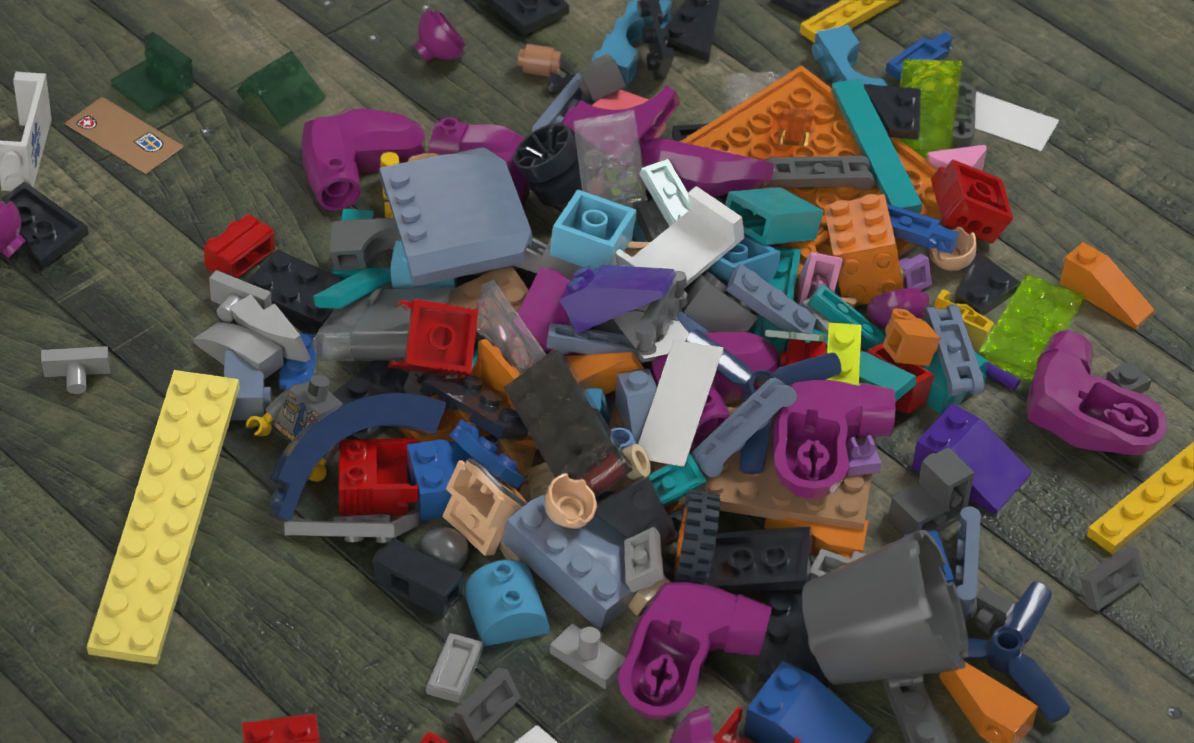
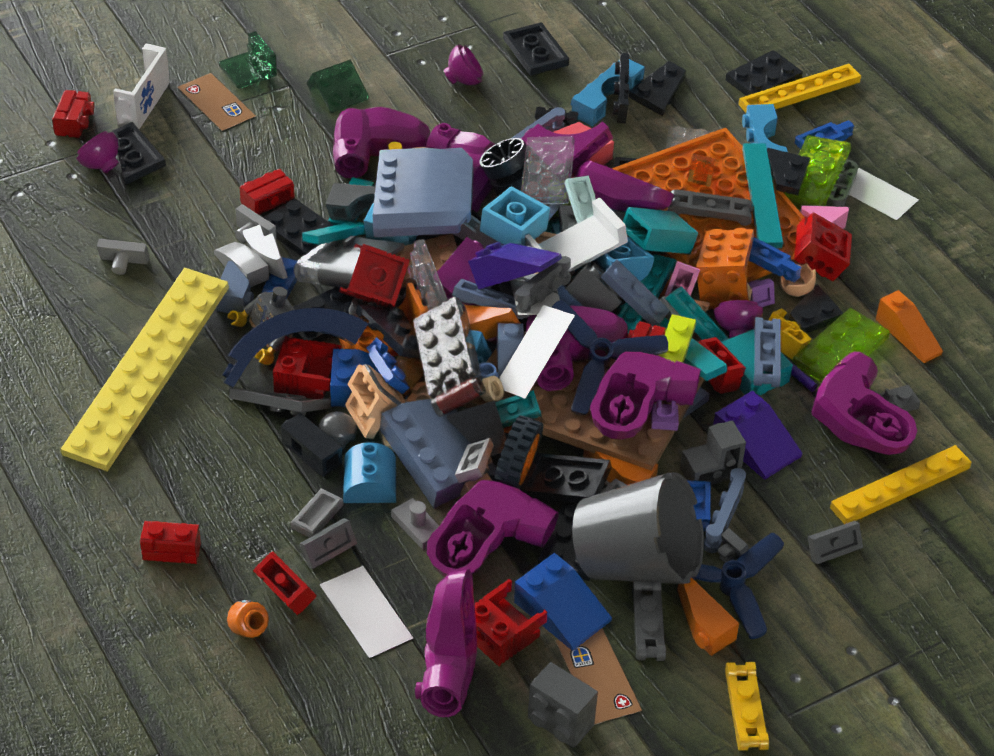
camera: 15 degrees right, 0 degrees up
nougat brick [518,44,561,77] -> none
light nougat hair [544,473,597,529] -> none
dark grey slope [577,53,626,101] -> none
sand blue plate [691,378,797,477] -> none
sand green piece [765,330,827,341] -> none
orange brick [882,308,940,366] -> none

